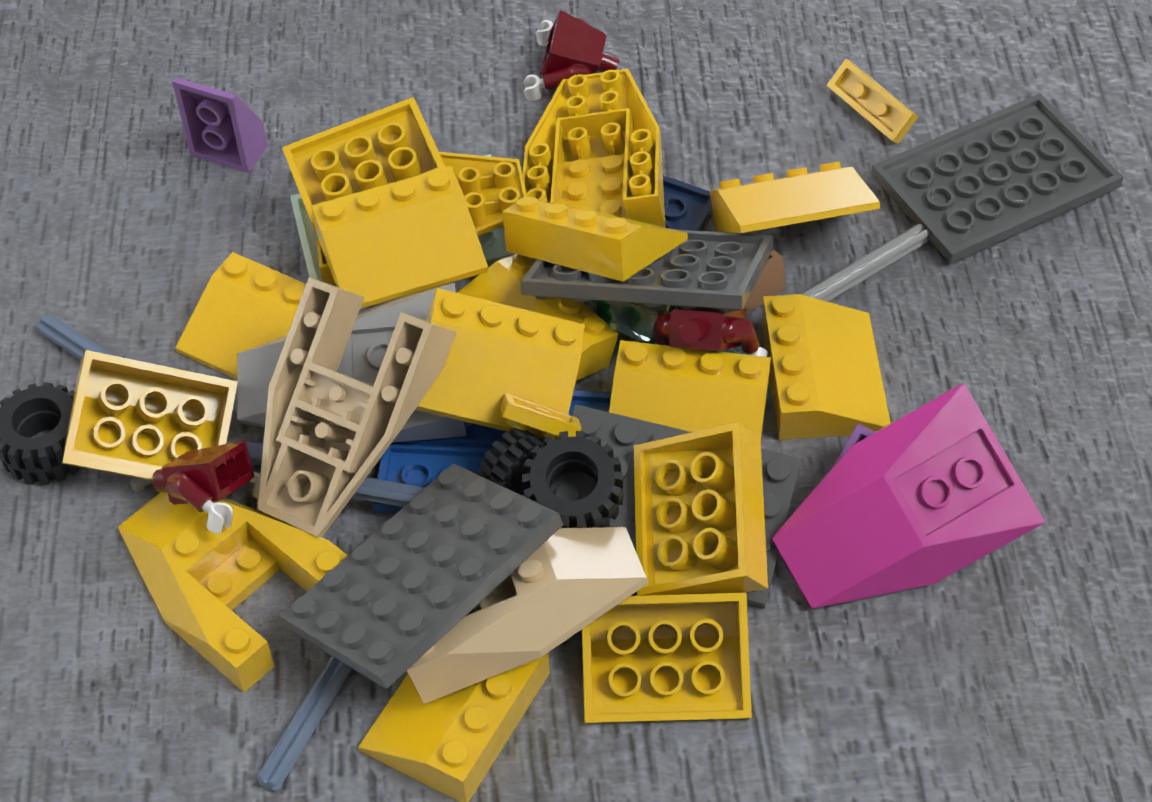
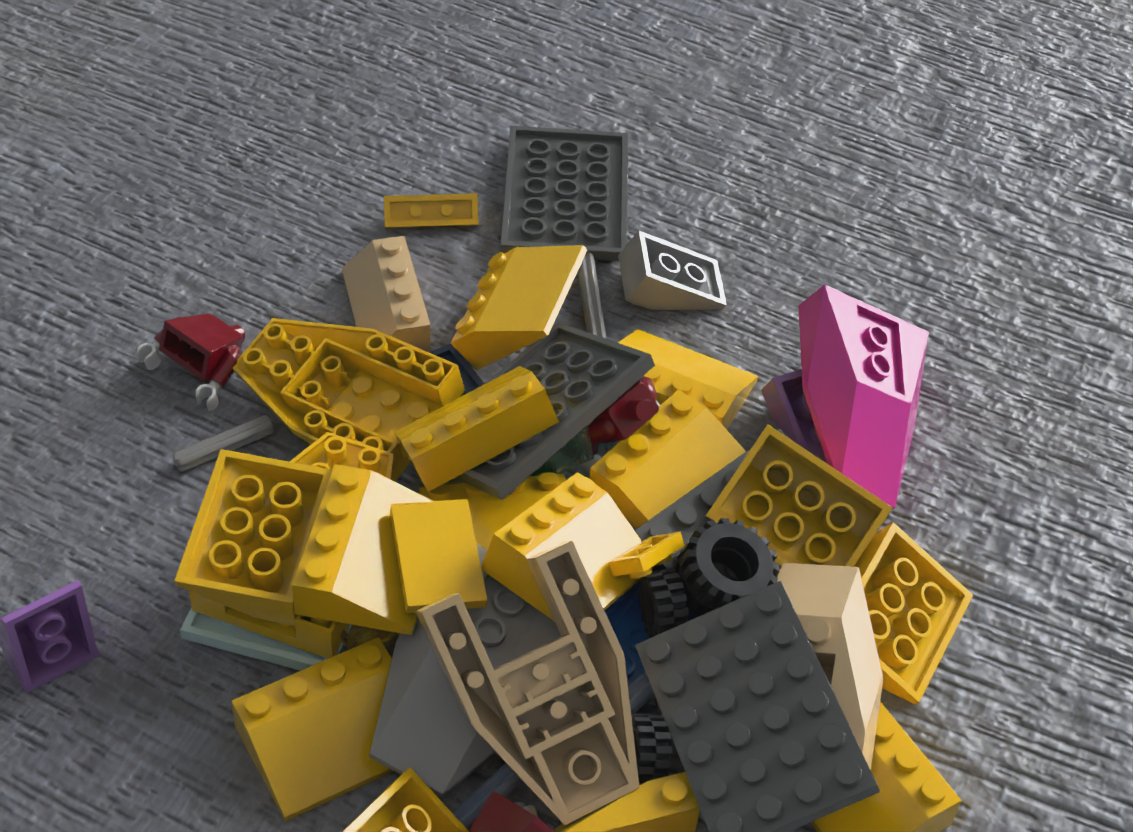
camera: 65 degrees left, 5 degrees down
none -> light grey axle [173,415,274,472]
none -> tan slope [342,236,431,352]
none -> yellow tile [389,499,487,614]
none -> light grey slope [618,230,727,310]
none -> black tyre [631,714,672,785]

